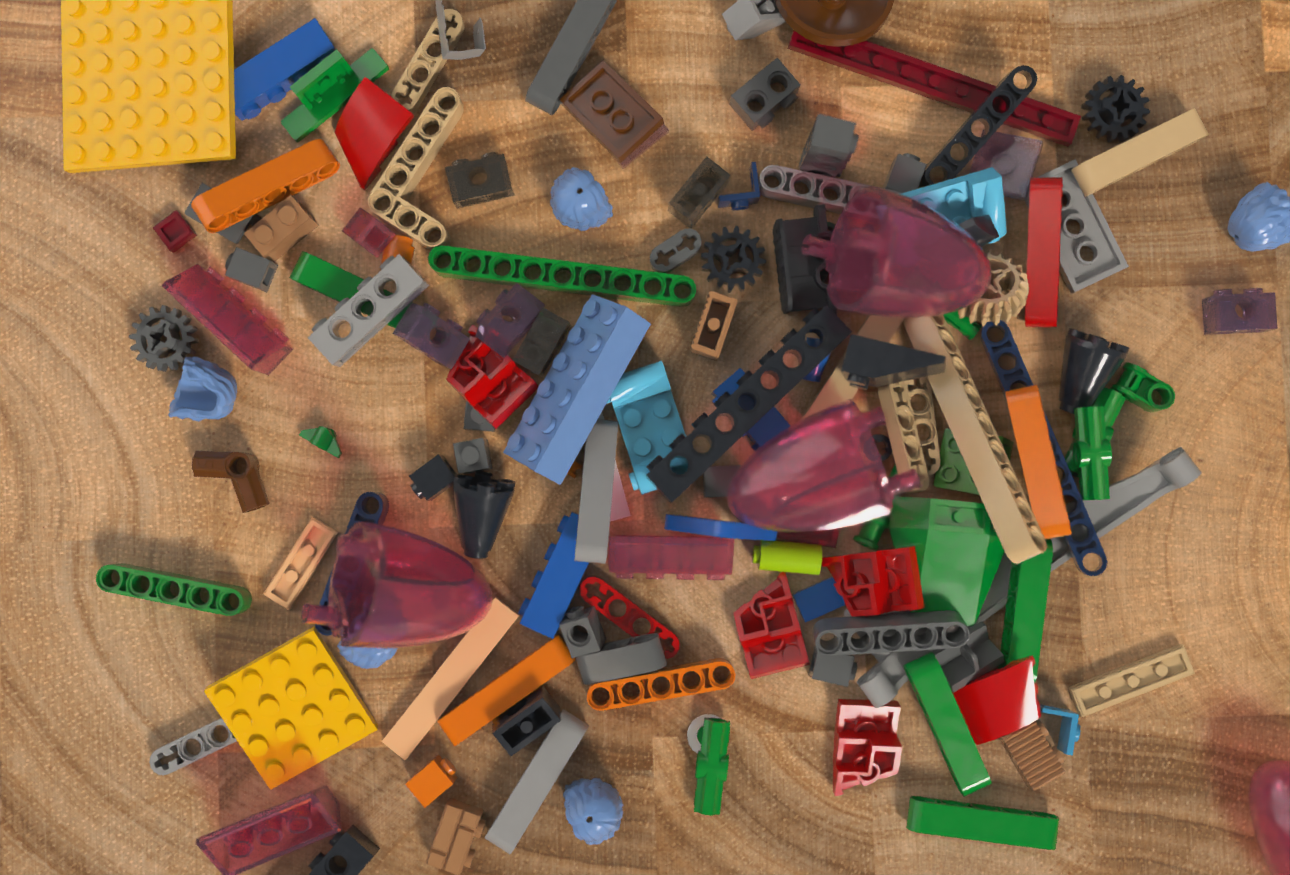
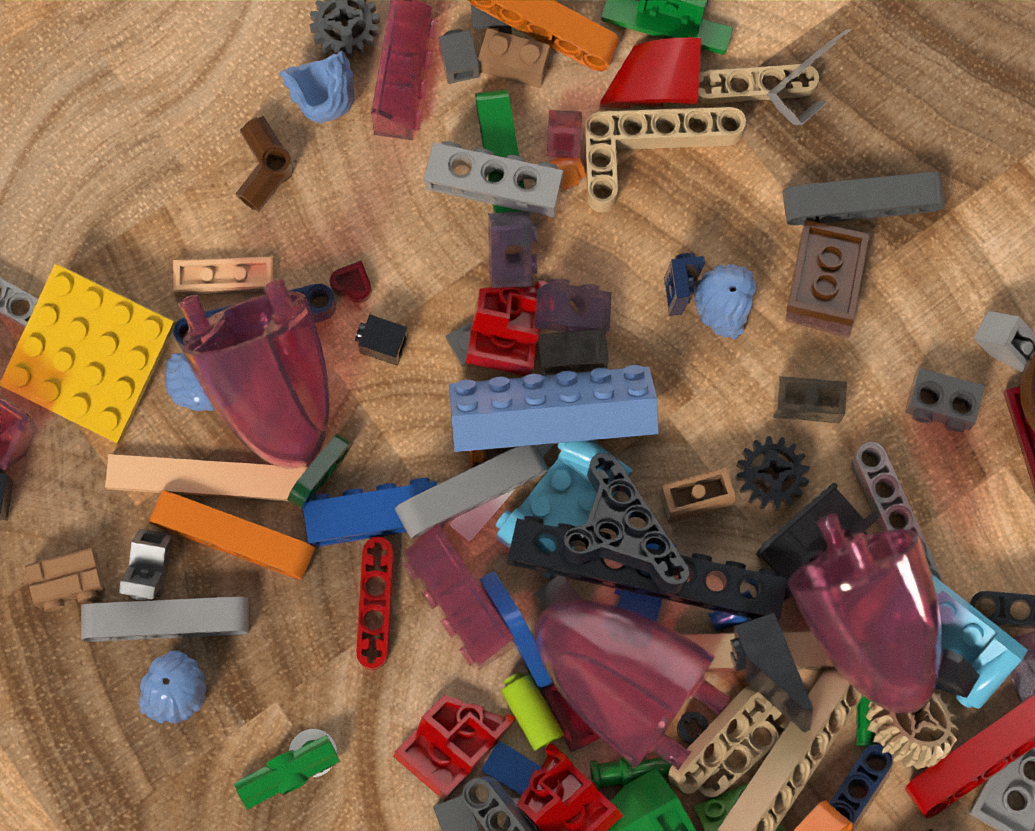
camera: 50 degrees right, 10 degrees down
green beam [96,563,252,616] -> none
green piece [299,426,342,458] -> none
orange brick [405,754,458,808] -> none
green beam [428,245,696,307] -> none
clear smoke brick [445,152,515,209] -> none
dark grey brick [453,438,493,474] -> none
black cone [453,471,516,559] -> none
black brick [492,685,561,756] -> none
dark grey brick [559,606,606,658] -> none
dark grey beam [575,633,667,685] -> none
orange beam [587,658,736,711] -> none
dark grey beam [650,229,701,273] -> none
dark blue bracket [717,162,760,211] -> none
dark grey brick [798,114,859,178] -> none
dark grey brick [883,153,927,194] -> none
none -> dark grey brick [119,529,173,600]
none -> dark green beam [287,433,352,509]
none -> dark red tile [329,261,372,303]
none -> black beam [561,453,689,594]
none -> dark blue bracket [664,253,705,316]

